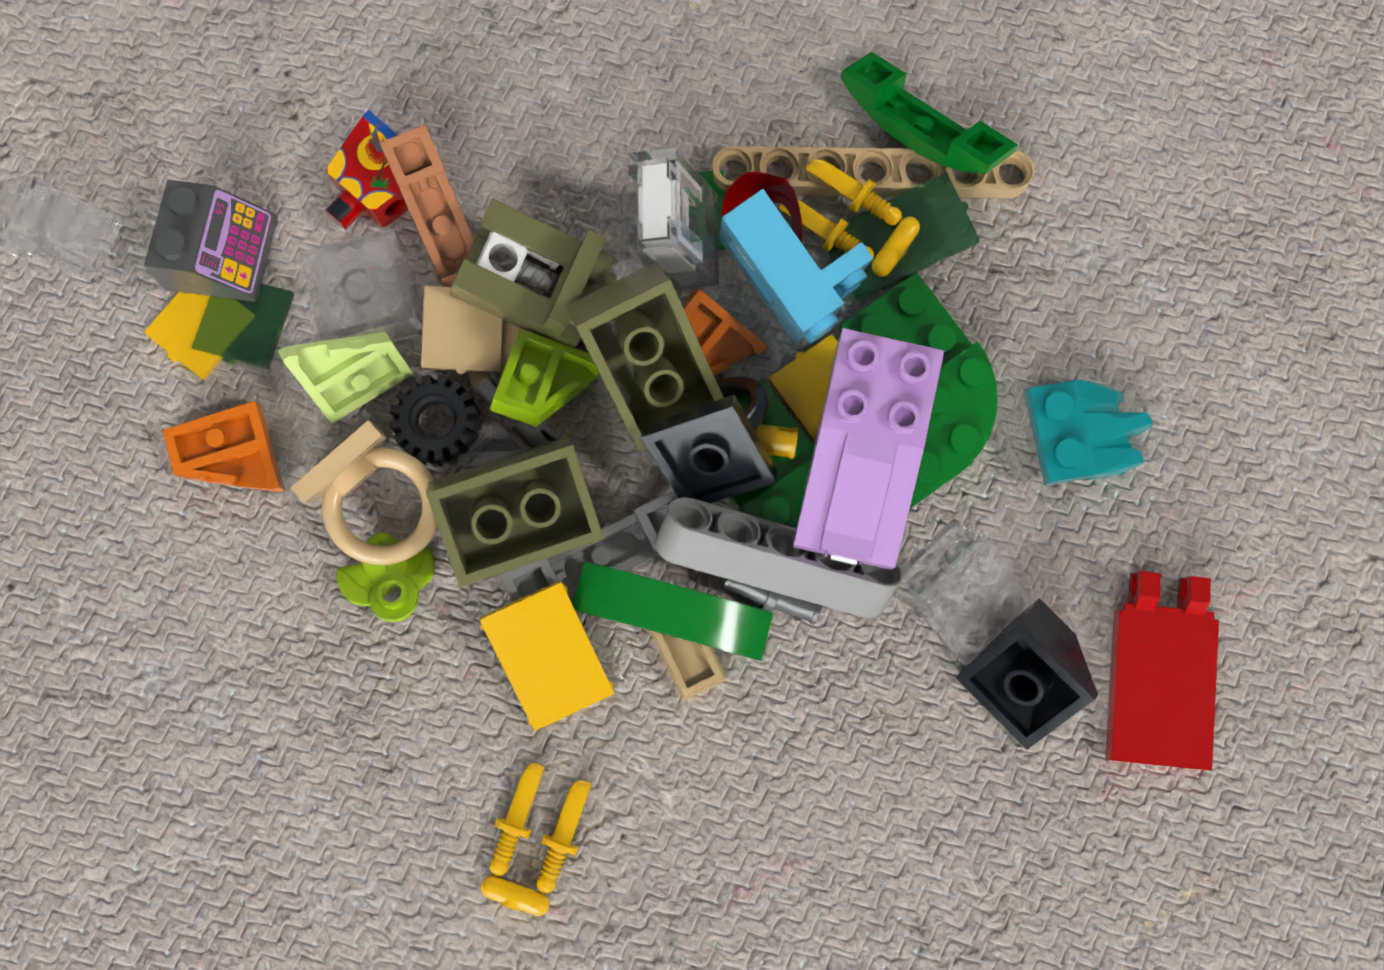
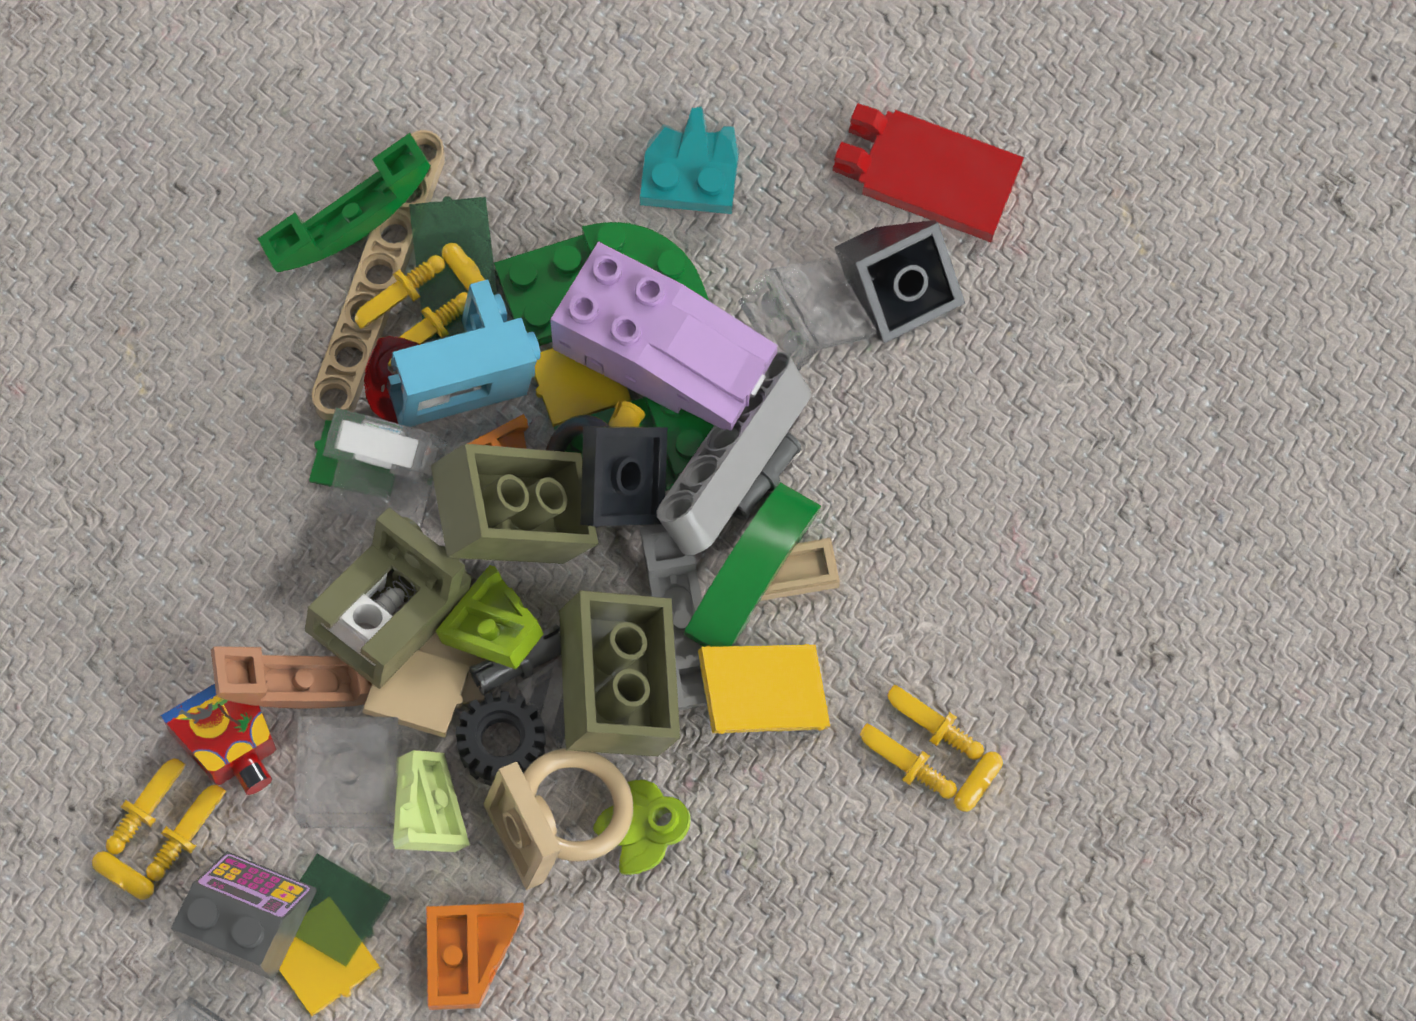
camera: 80 degrees left, 10 degrees down
none -> yellow piece [92,758,226,900]

